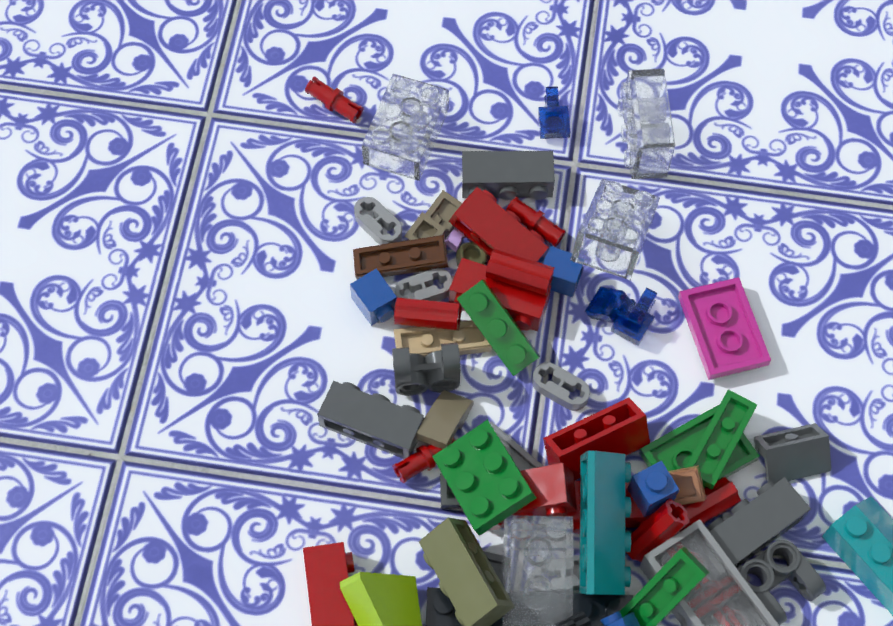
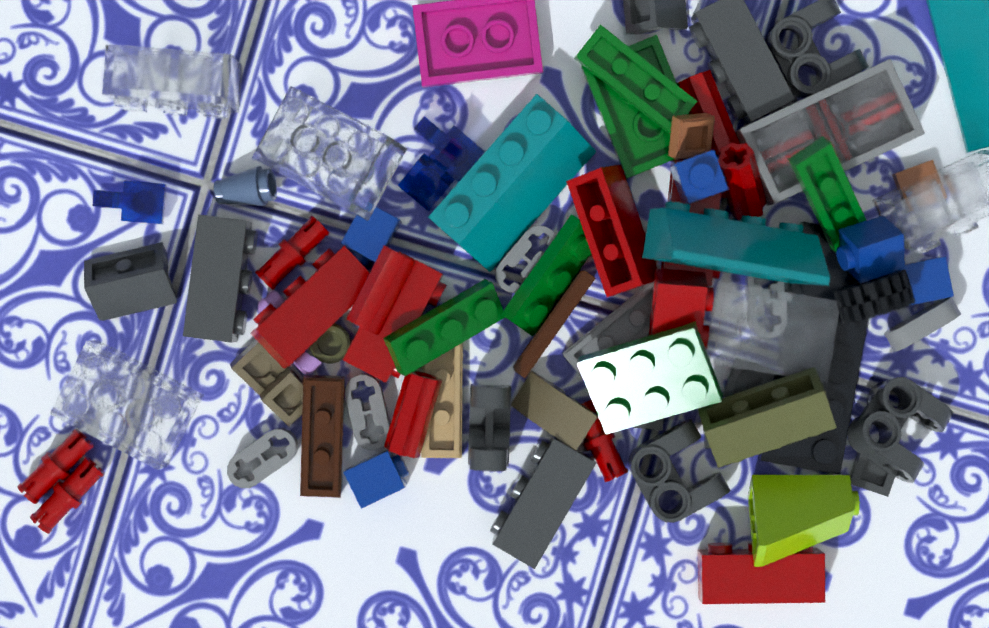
camera: 85 degrees left, 25 degrees up
none -> red pin [17,428,94,504]
none -> dark grey panel [84,242,177,321]
none -> sand blue cone [214,166,277,206]
none -> teal slope [428,94,596,272]
none -> green plate [501,214,592,336]
none -> reddish brown tile [513,270,596,378]
none -> dark grey piece [628,419,730,523]

